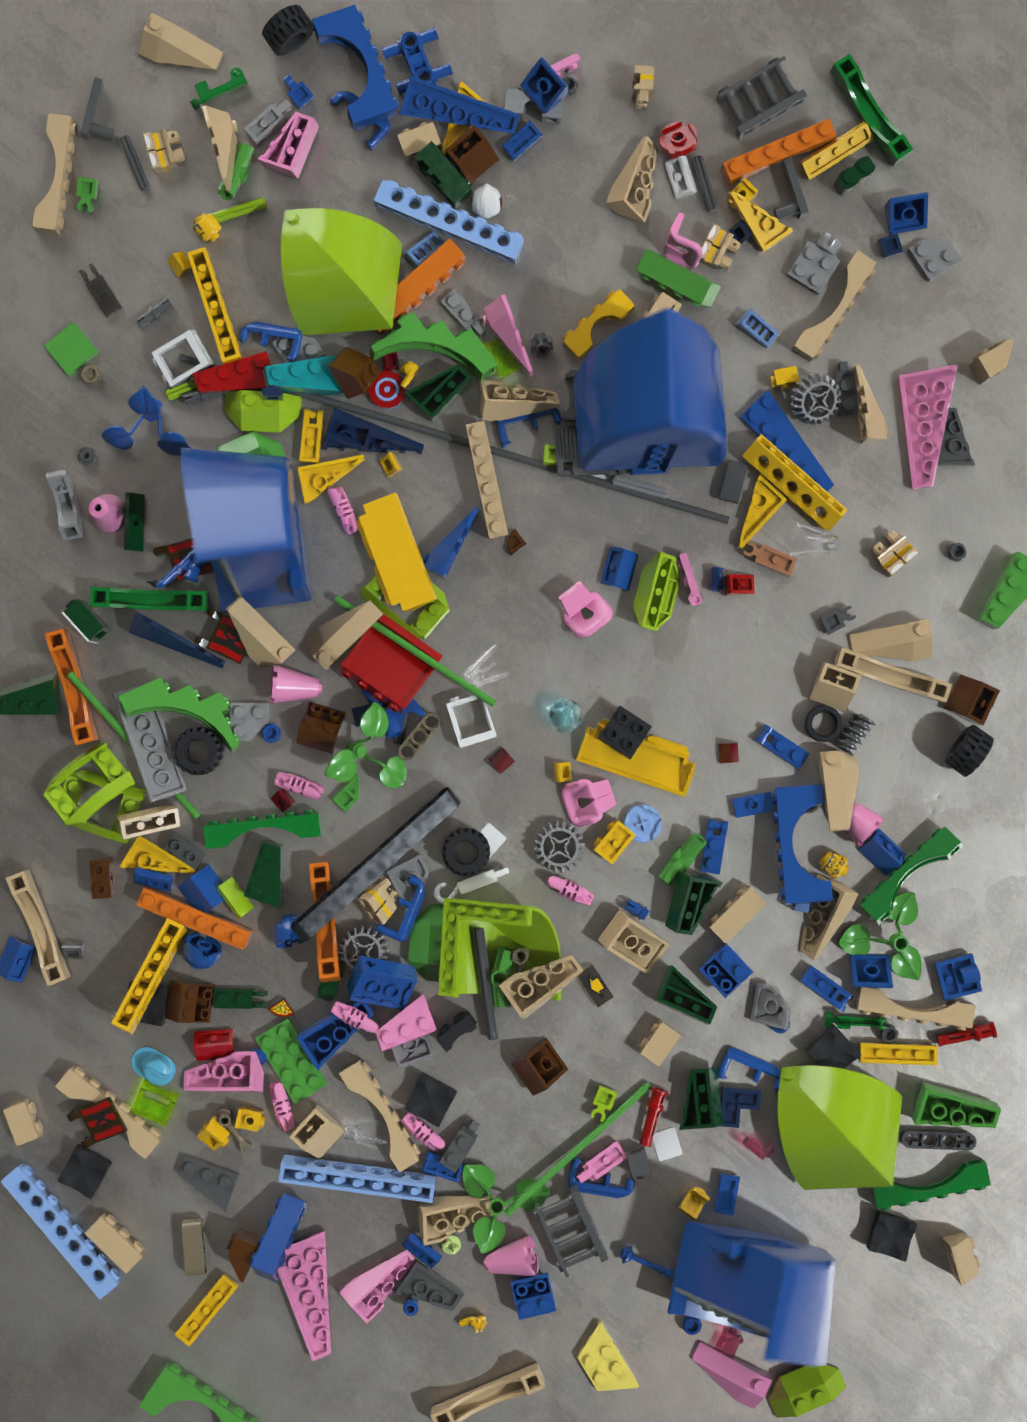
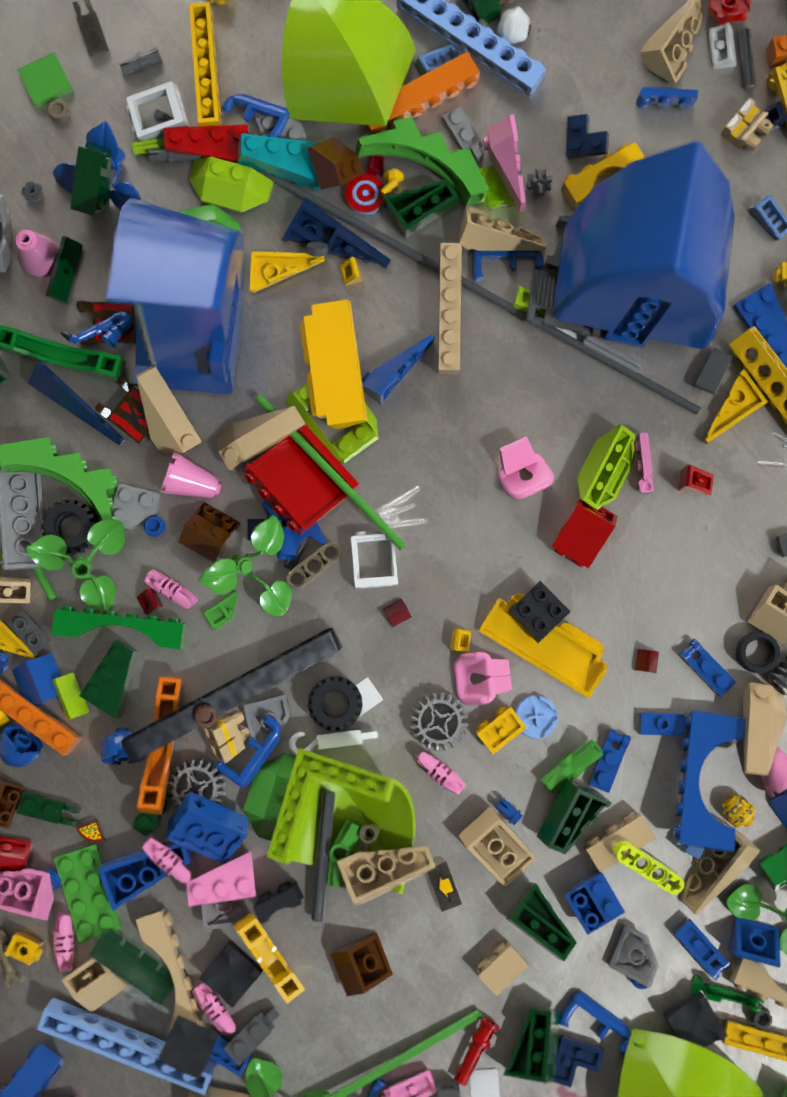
camera: 15 degrees right, 5 degrees down
yellow slope [167,251,192,278] -> none
dark blue plate [262,385,283,401] -> none
yellow plate [299,409,324,464] -> none
bright pink hinge [328,487,359,535] -> none
reddish brown tile [507,529,526,556] -> none
clear light blue piece [549,698,582,733] -> none
lime plate [591,1084,618,1122] -> none
blue panel [601,547,638,591] -> none
bright green wedge [636,249,721,307] -> none
bright pink piece [663,212,703,269] -> none
blue pin [709,567,725,592] -> none
nougat plate [743,542,797,577] -> none
none -> bright green plant [26,519,125,614]
none -> dark green wedge [70,142,112,216]
none -> clear green windscreen [88,929,174,1006]
none -> black brick [158,1015,219,1080]
none -> reddish brown tile [194,704,217,728]
none -> yellow arch [233,912,305,1003]
none -> dark grey tile [307,242,328,257]
none -> red slope [552,497,618,569]
none -> dark blue plate [566,114,609,159]
none -> neon yellow beam [613,840,684,894]
none -> blue plate [636,87,698,109]

